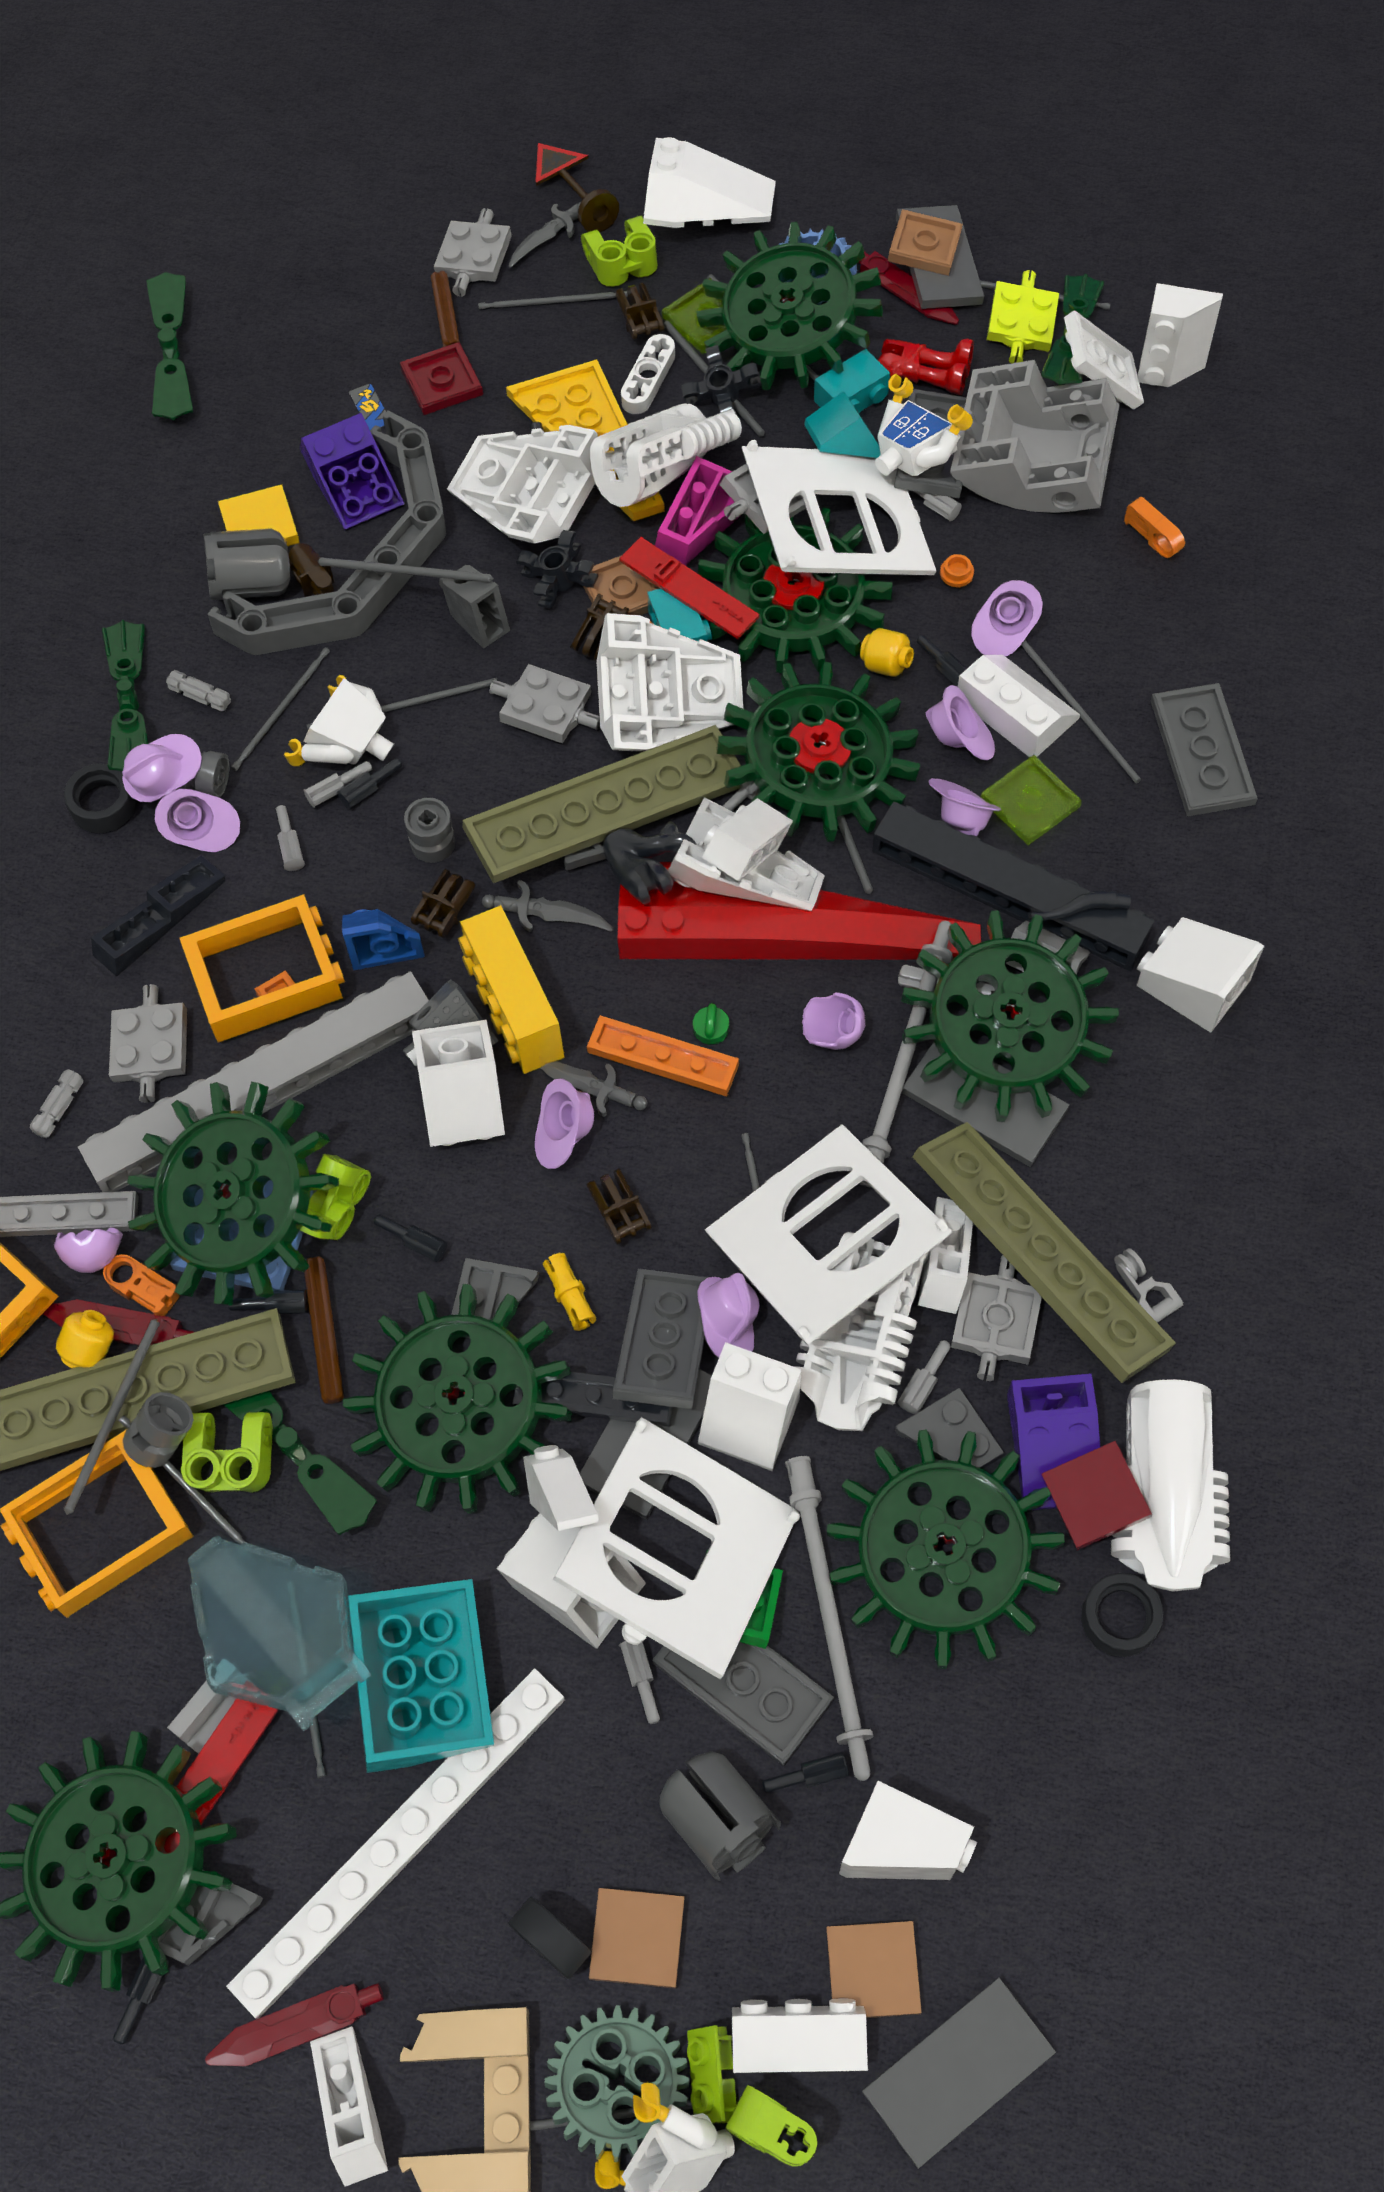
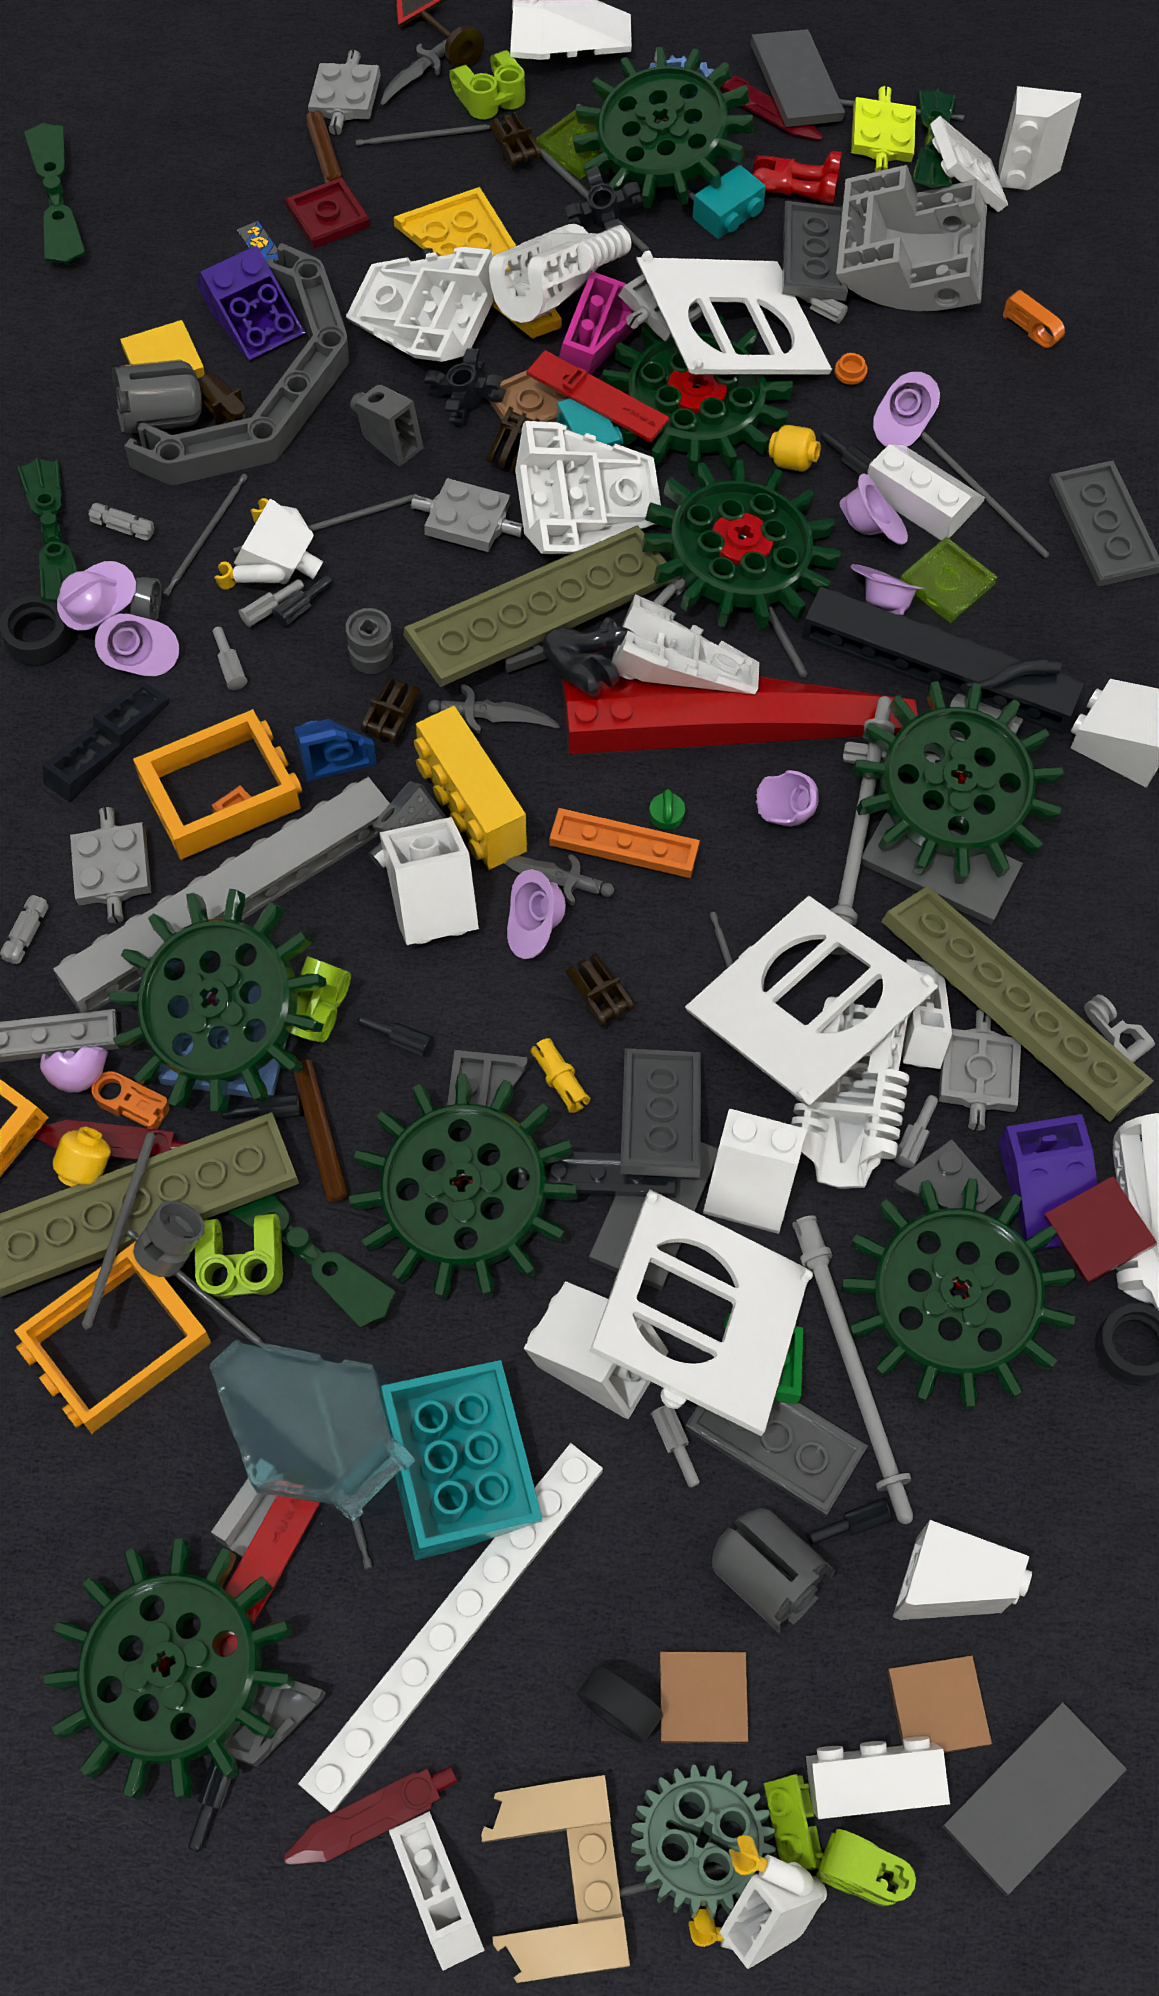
camera: 10 degrees left, 0 degrees up
dark grey axle [317,557,494,583] -> none
white slope [523,1445,599,1531] -> none
white beam [621,334,675,414] -> none
lavender piece [697,1273,760,1357] -> none
white brick [701,798,793,881] -> none
teal slope [804,391,881,458] -> none
torso [875,374,973,476] -> none
medium nougat tile [888,209,963,276] -> none

